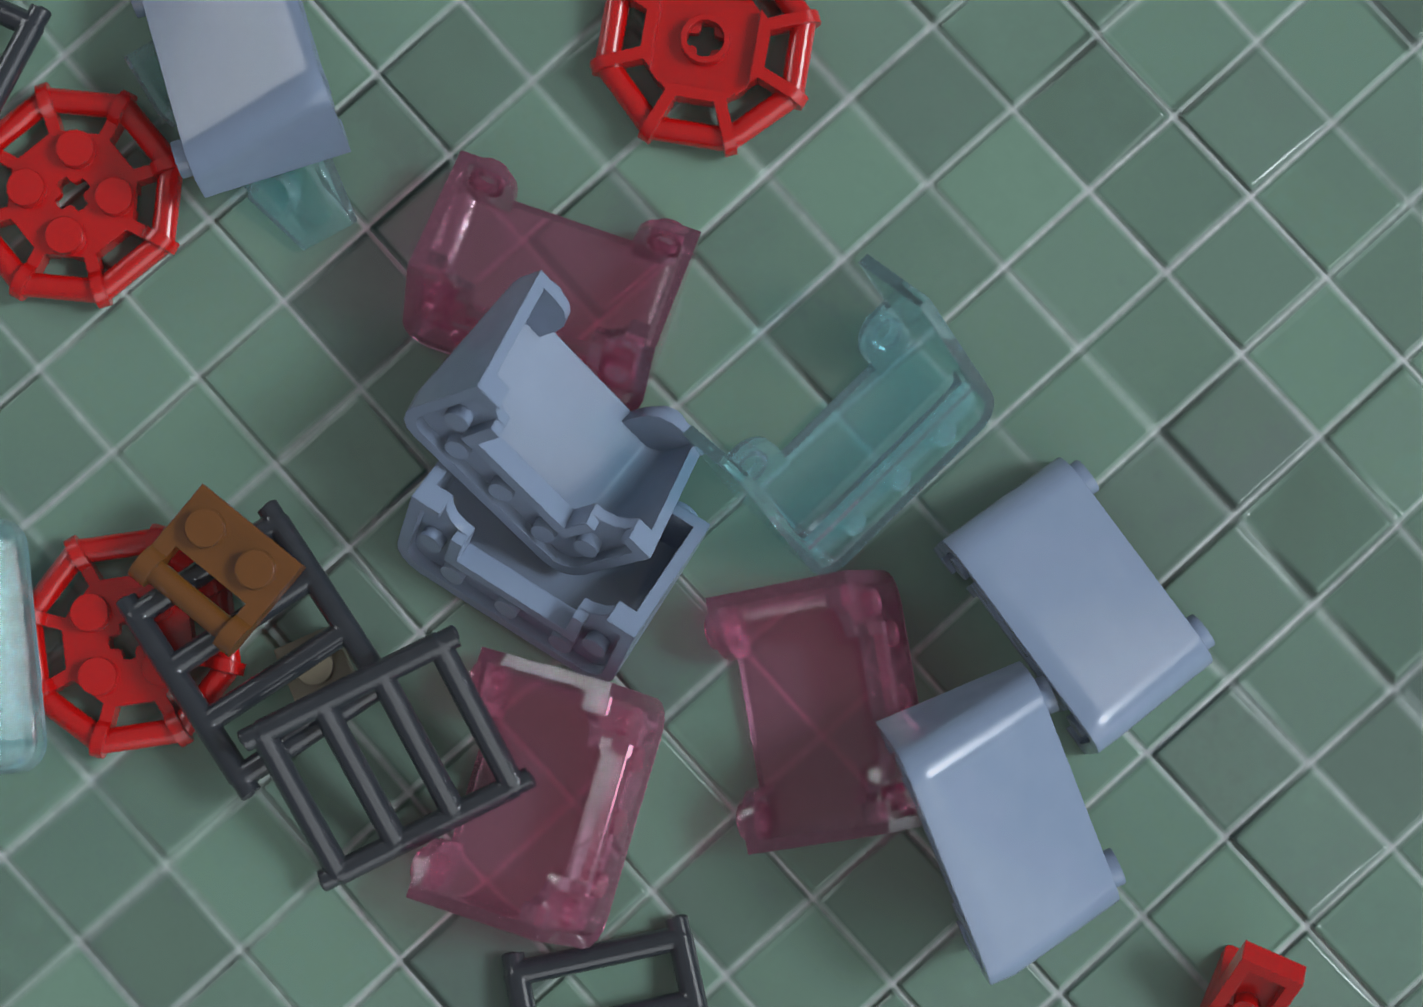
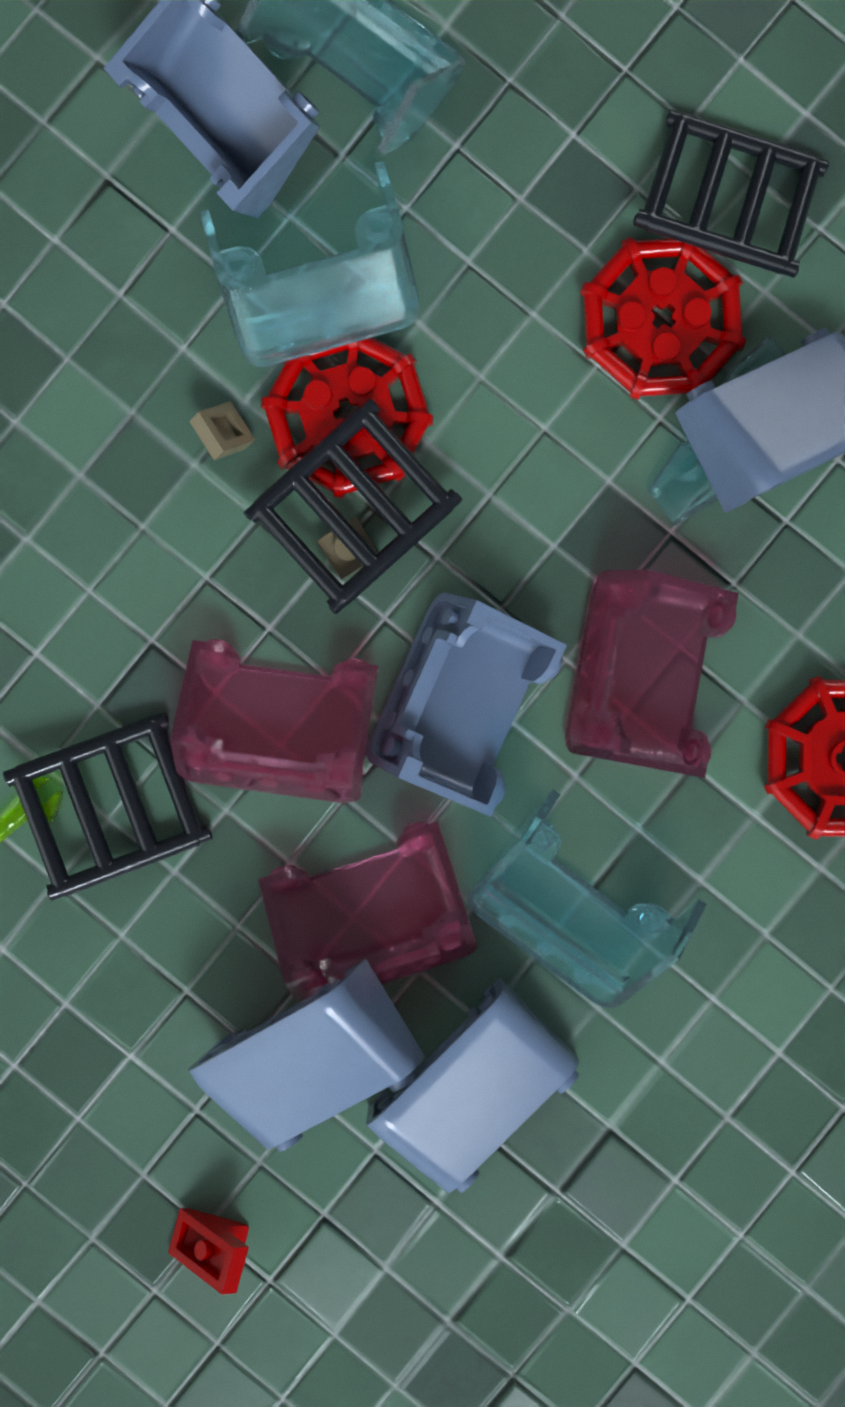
camera: 85 degrees right, 5 degrees up
reddish brown plate [128,484,306,657] -> none
black bar [237,625,537,892] -> none
sand blue windscreen [404,270,706,575] -> none
none -> dark tan plate [189,401,255,461]

